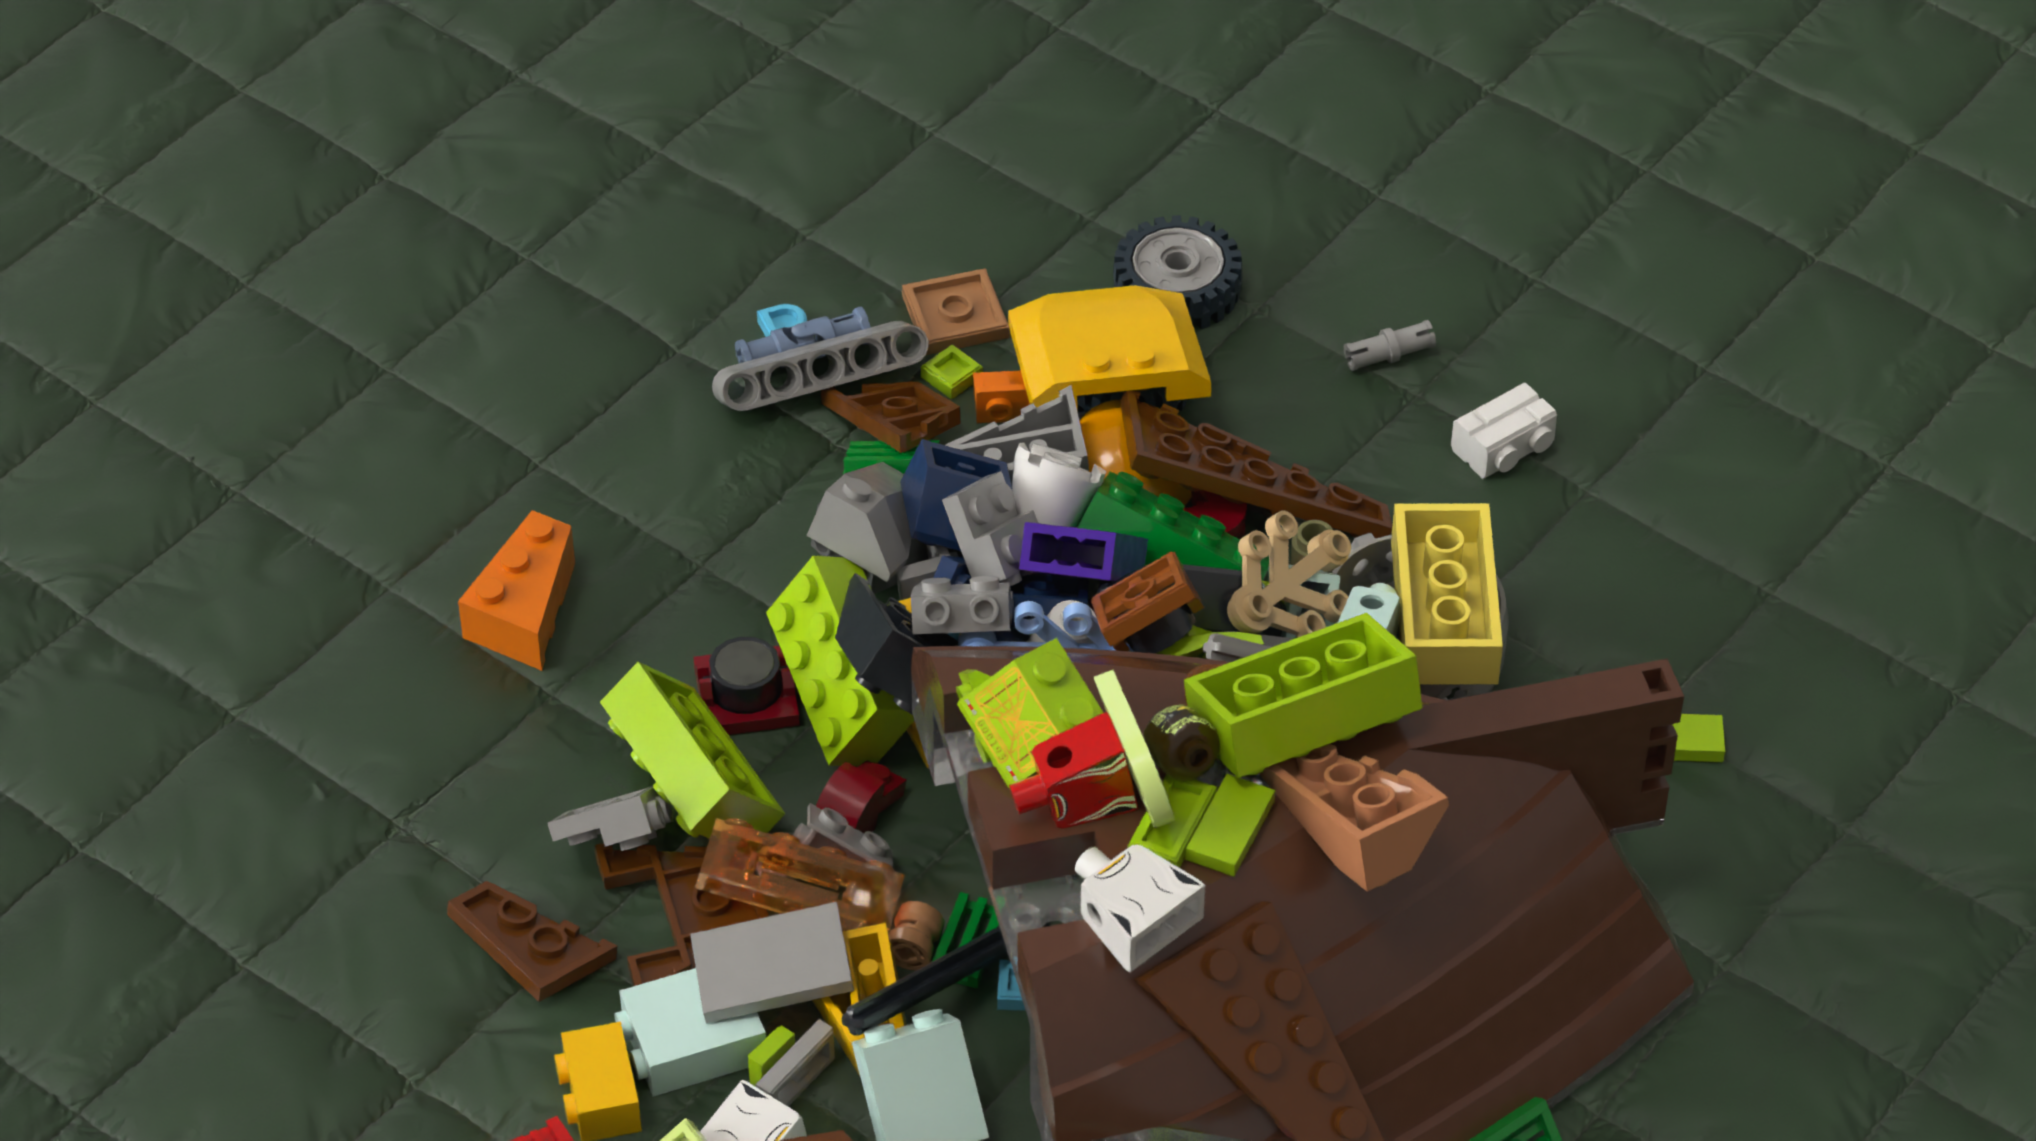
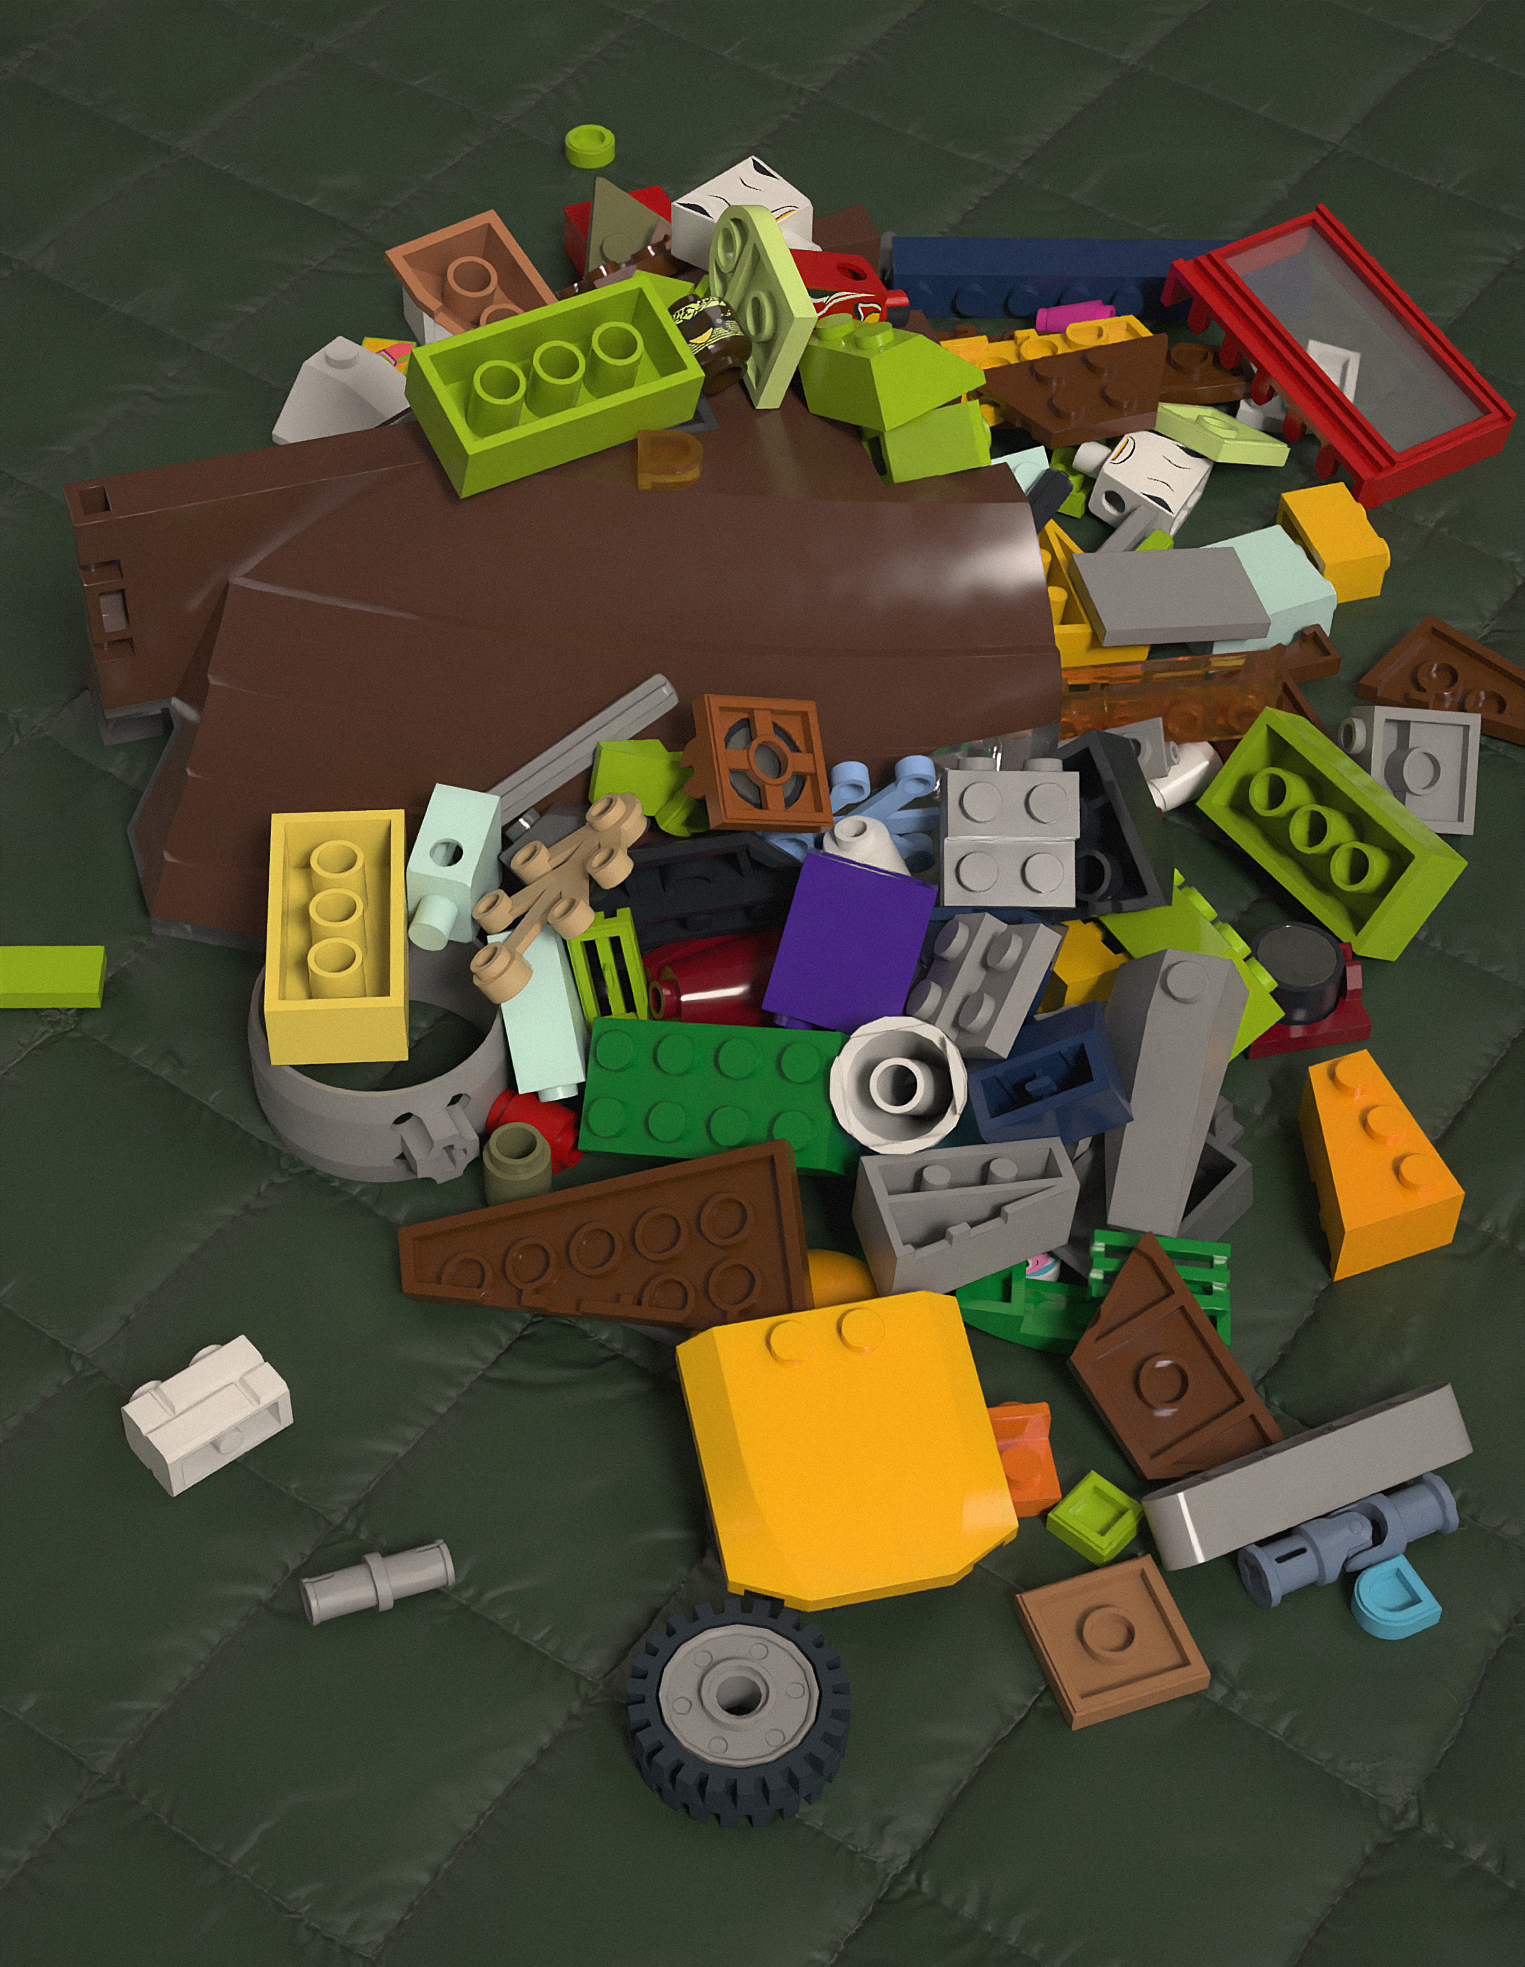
camera: 175 degrees right, 0 degrees up
none -> light orange wedge [1297,1049,1465,1282]

